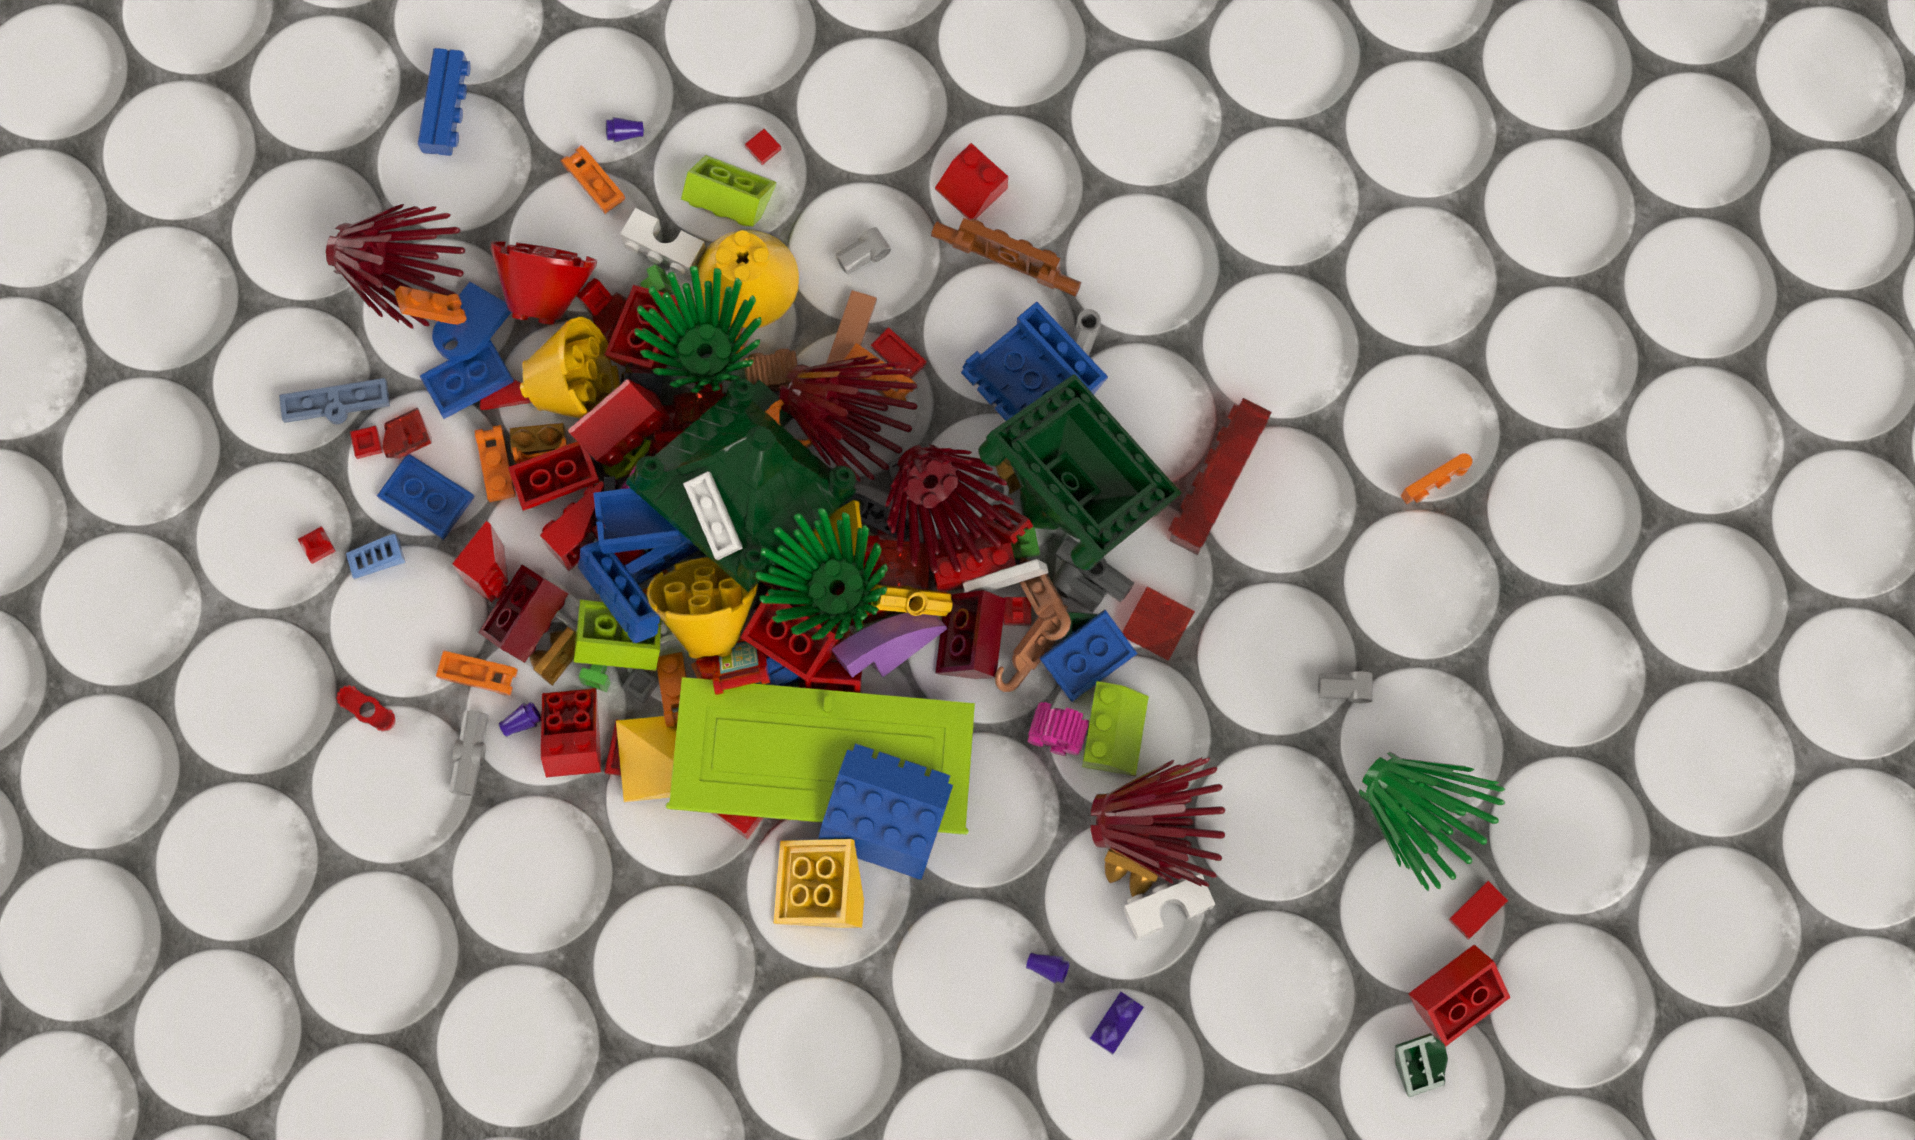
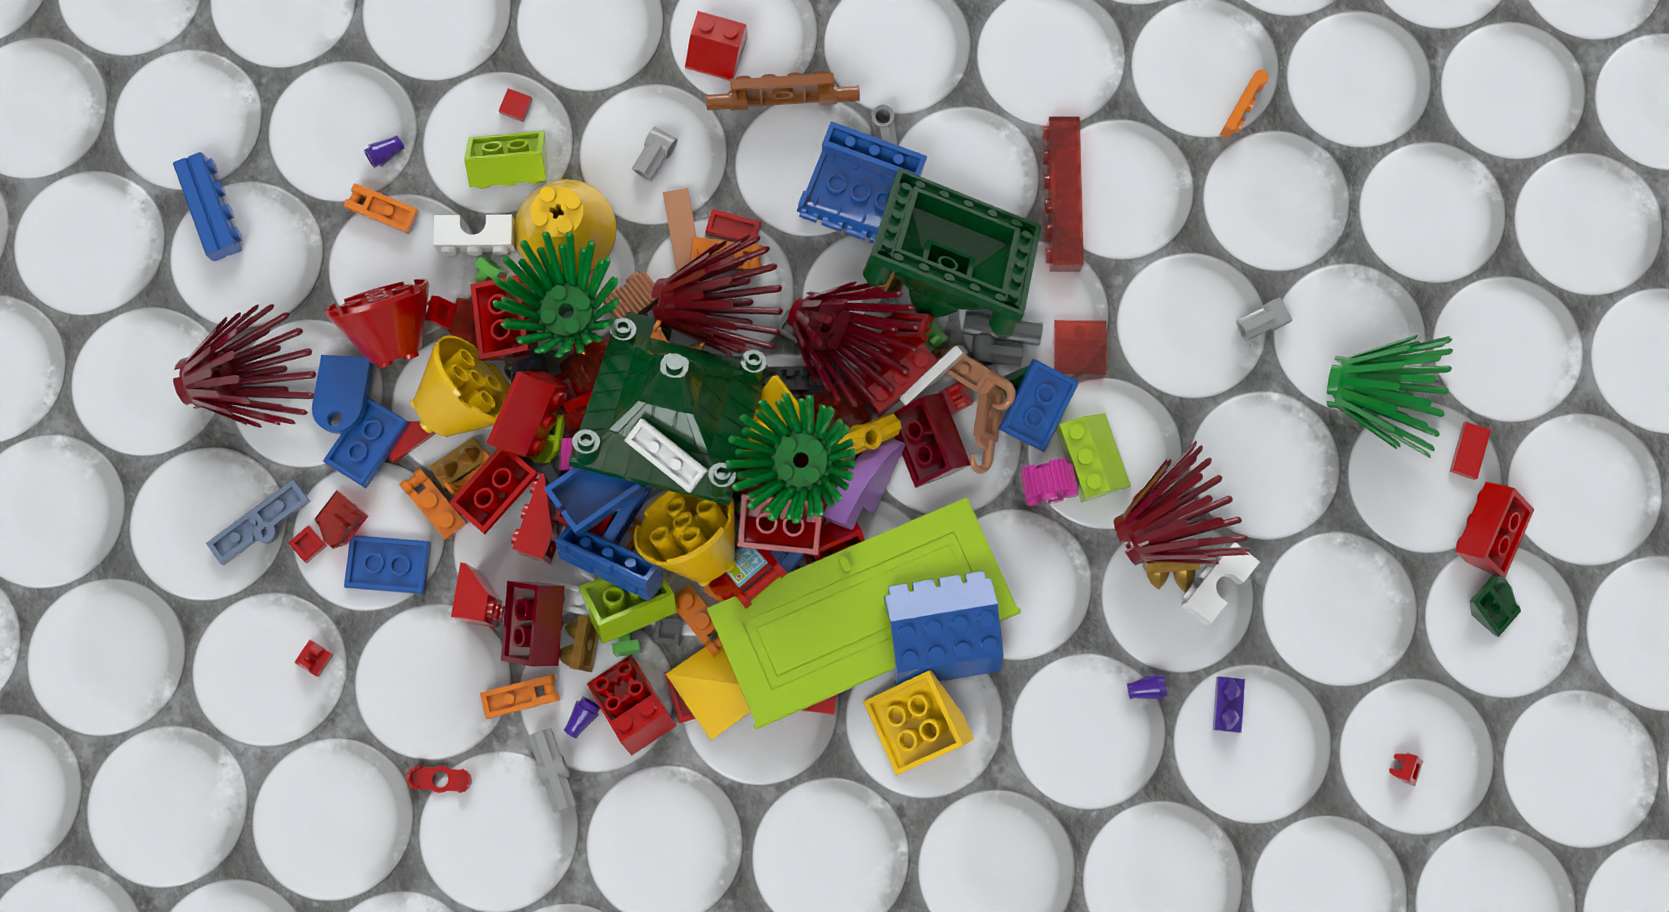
camera: 30 degrees left, 5 degrees up
medium blue slope [346,534,406,579] -> none
orange plate [394,286,467,325] -> none

